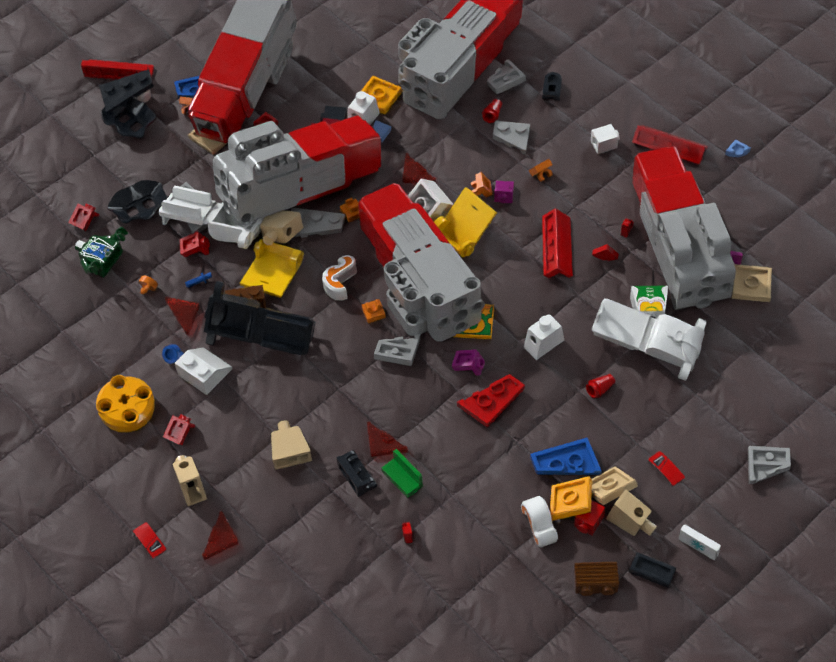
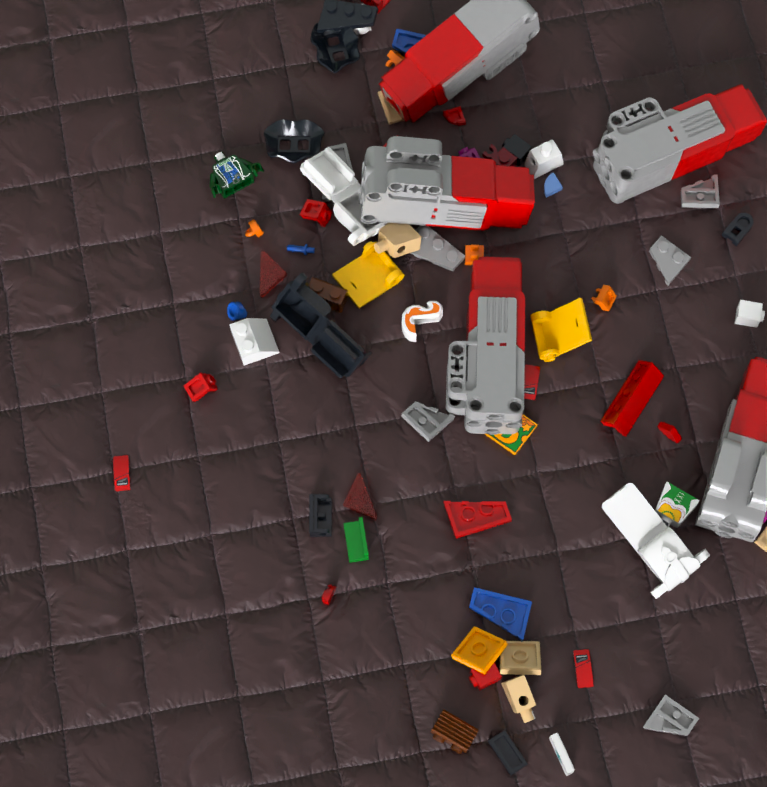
camera: 30 degrees right, 15 degrees up
red bracket [68,203,100,231] -> none
light orange piece [96,375,155,433] -> none
tan torso [173,455,207,506] -> none
clear red tile [202,511,239,560] -> none
tan torso [271,421,312,470] -> none
light orange tile [361,76,403,114] -> none
orange tile [361,299,386,323] -> none
clear red tile [403,153,436,184] -> none
white slope [408,179,454,222] -> none
magenta bracket [452,349,485,376] -> none
red cone [482,99,502,123] -> none
magenta bracket [494,181,514,203] -> none
white animal [521,496,558,547] -> none
white torso [524,315,564,360] -> none
orange tile [529,159,553,182] -> none
red cone [586,374,615,398] -> none
red tile [620,218,634,237] -> none

